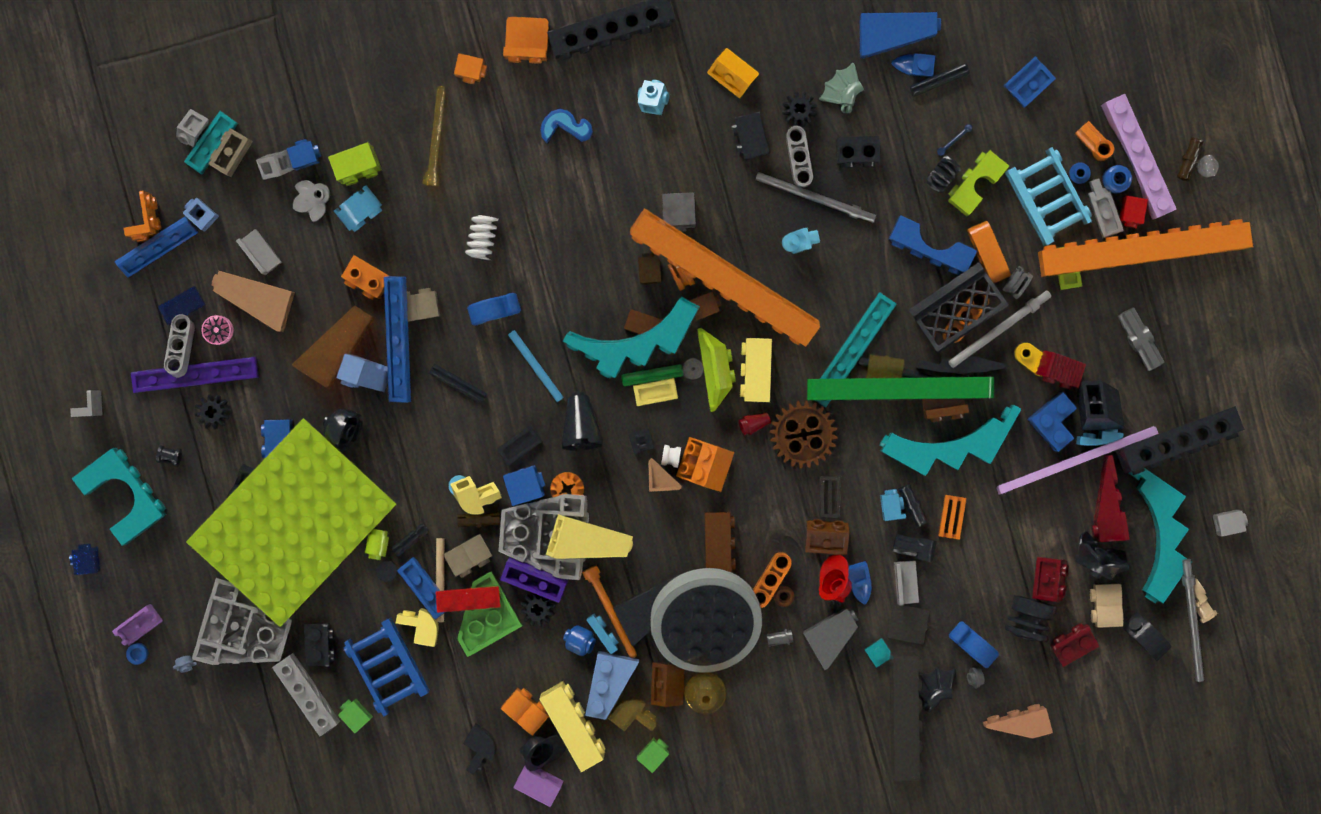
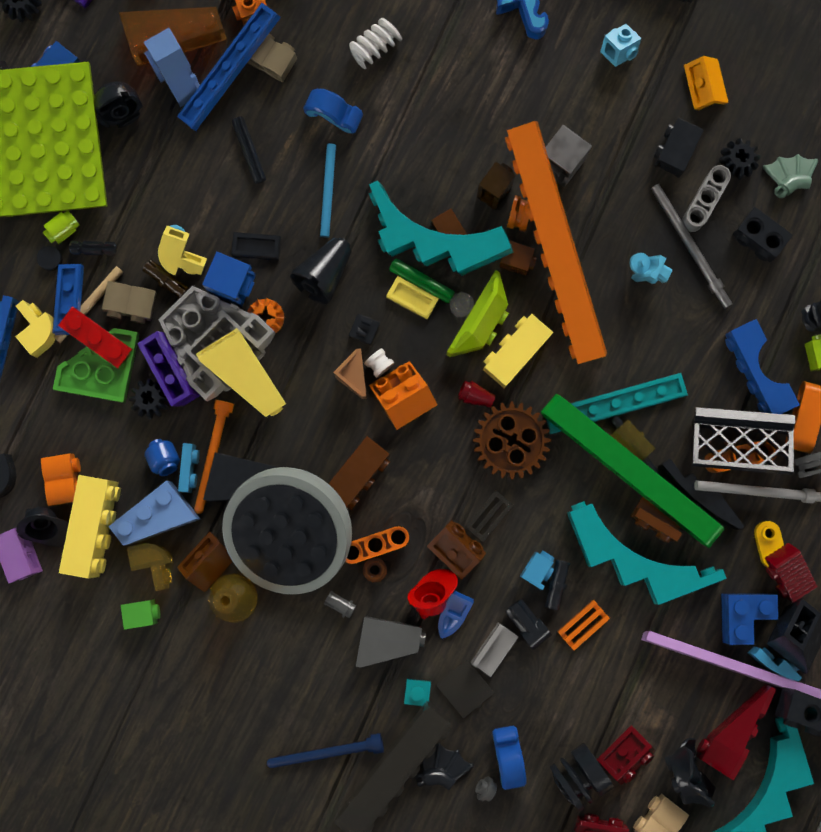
camera: 35 degrees right, 5 degrees down
none -> dark blue piece [267,733,384,768]

